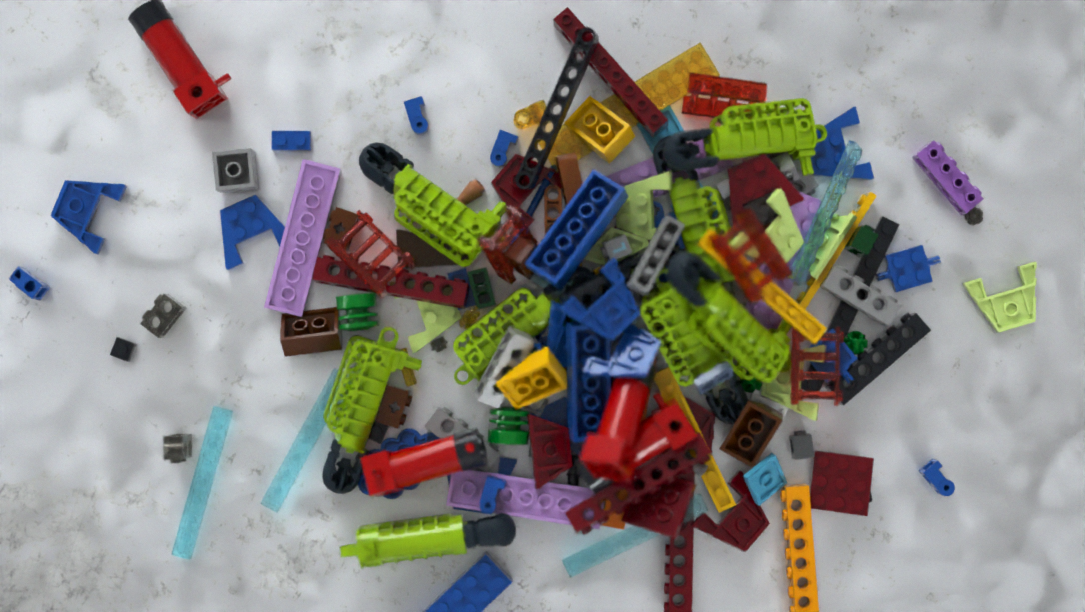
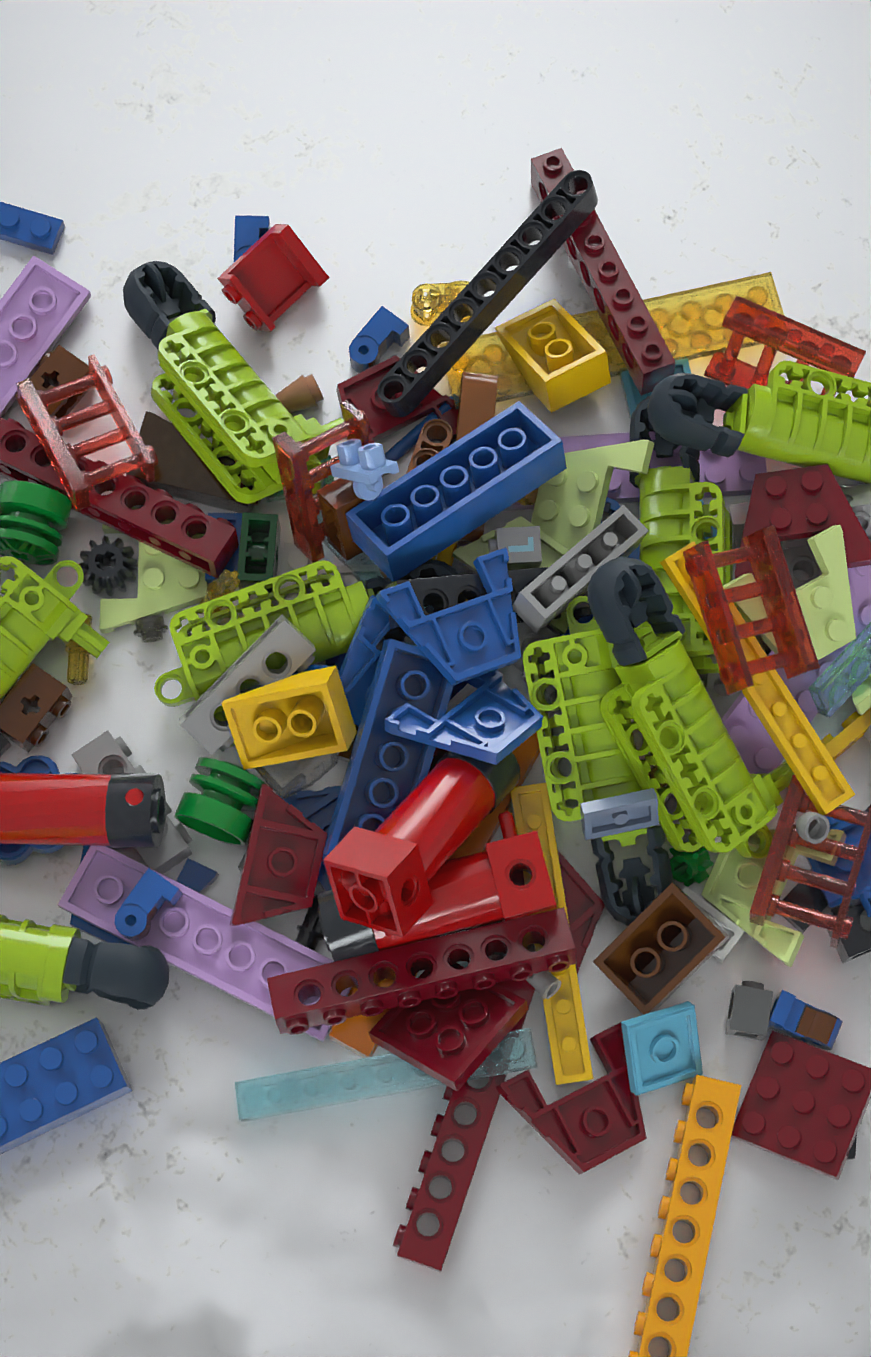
camera: 25 degrees right, 15 degrees down
none -> black gear [79,535,138,597]
none -> red panel [217,224,329,332]
none -> light blue hips [330,438,399,501]
none -> leg [768,989,843,1050]
none -> light grey hinge [796,812,830,844]

